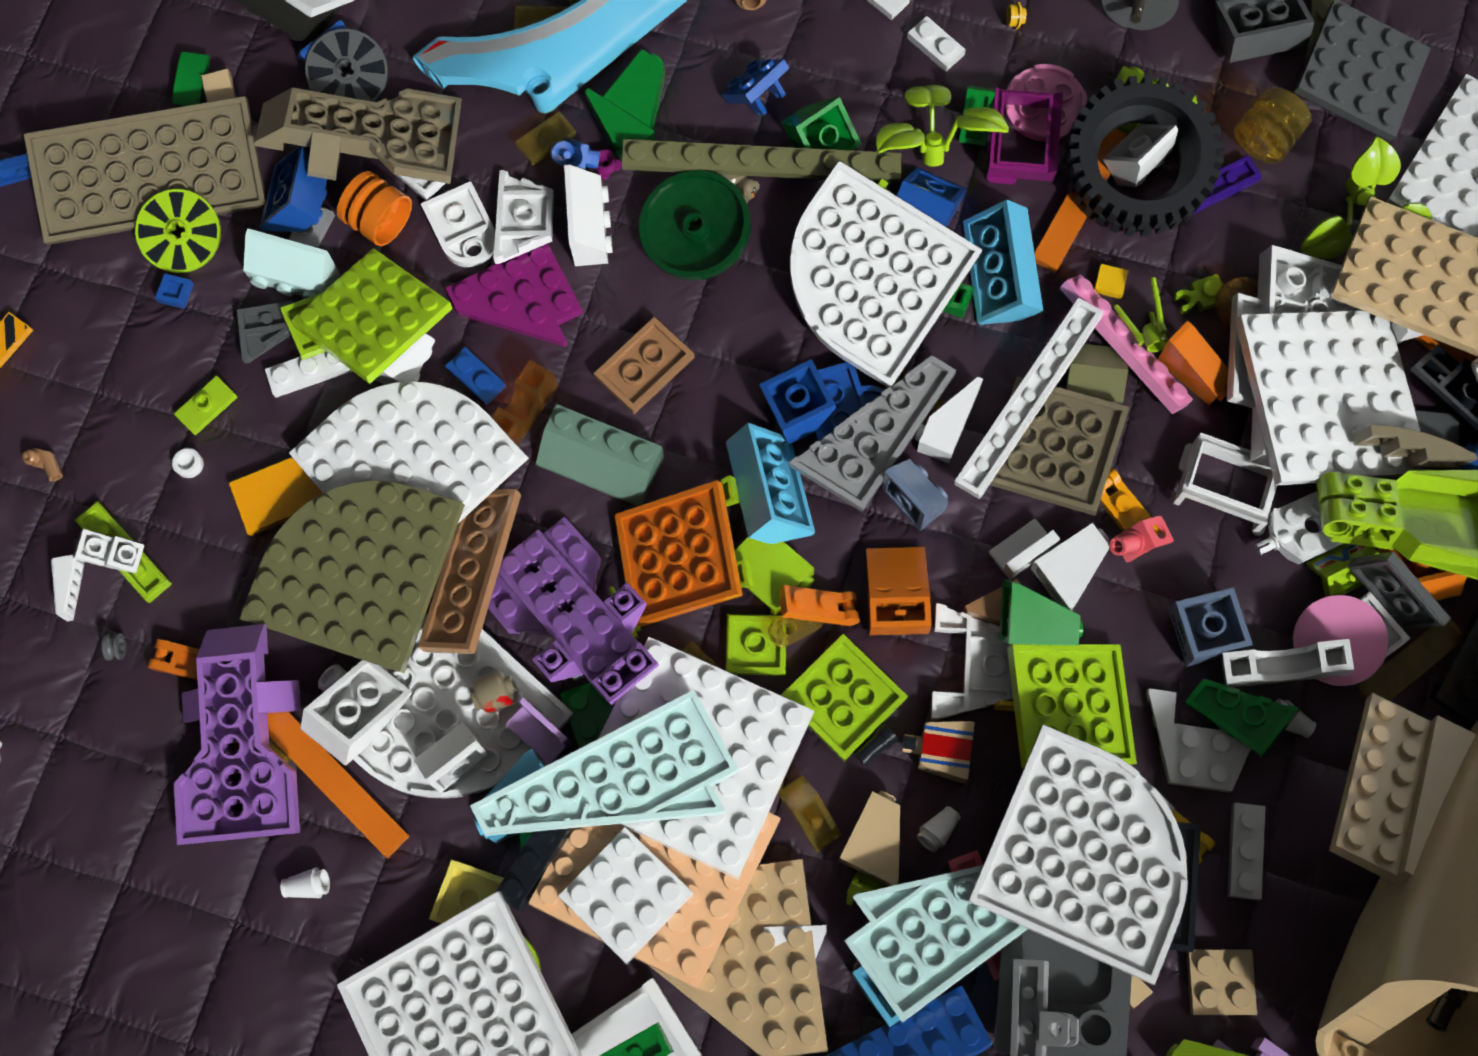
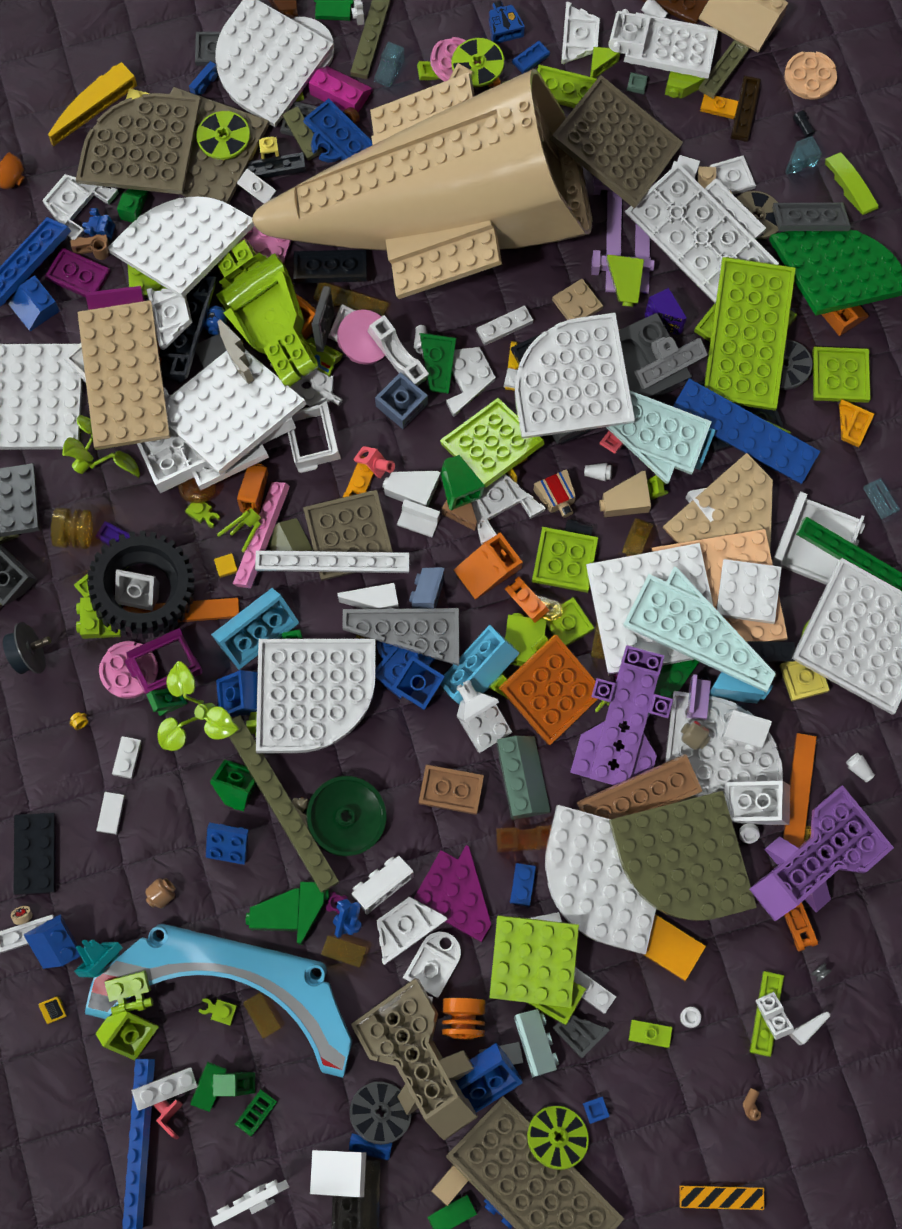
camera: 130 degrees left, 0 degrees up
none -> white plate [457,680,512,753]

